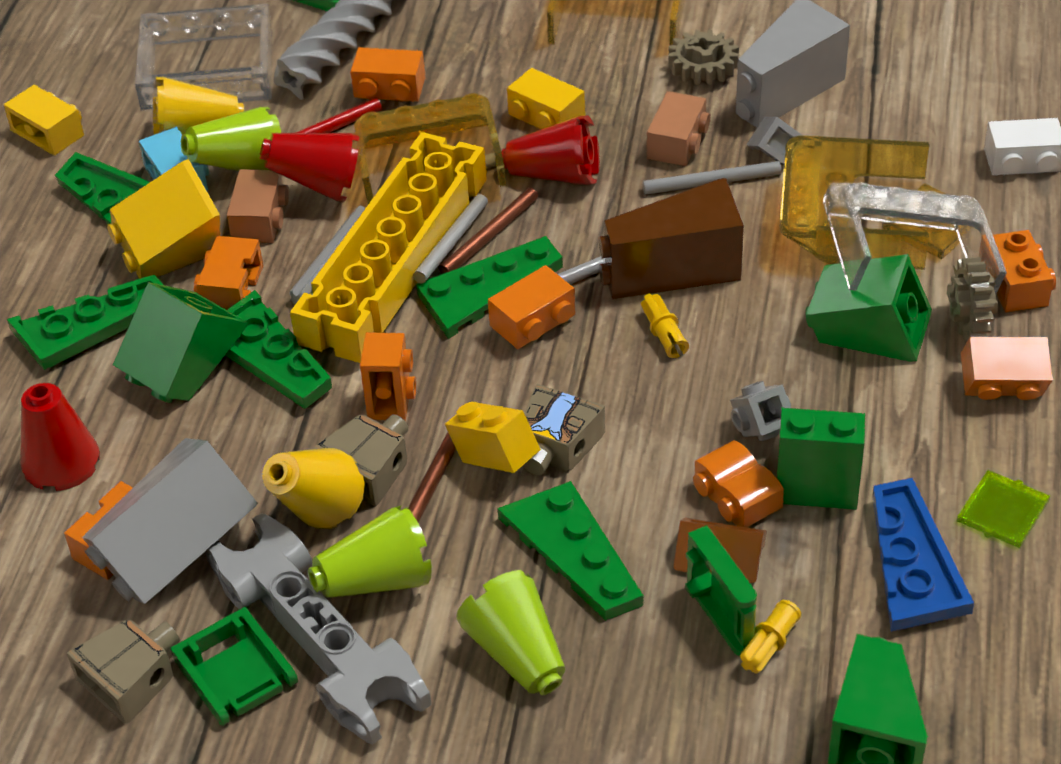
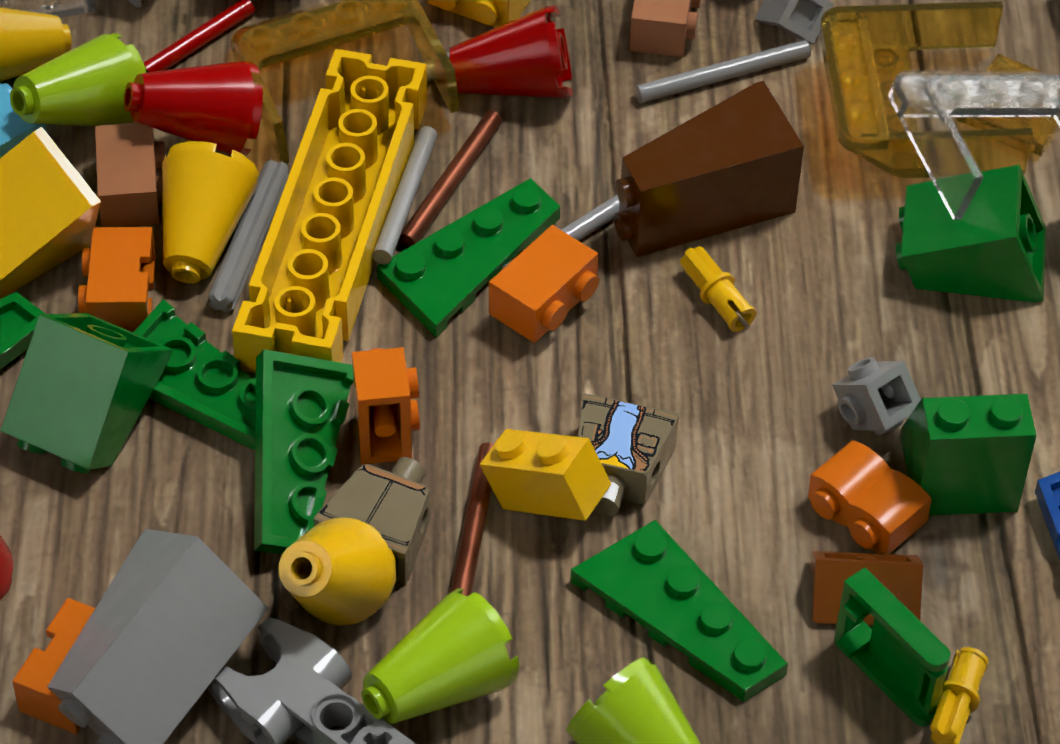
camera: 15 degrees left, 5 degrees up
none -> yellow cone [162,141,259,284]
none -> green wing [254,349,353,555]

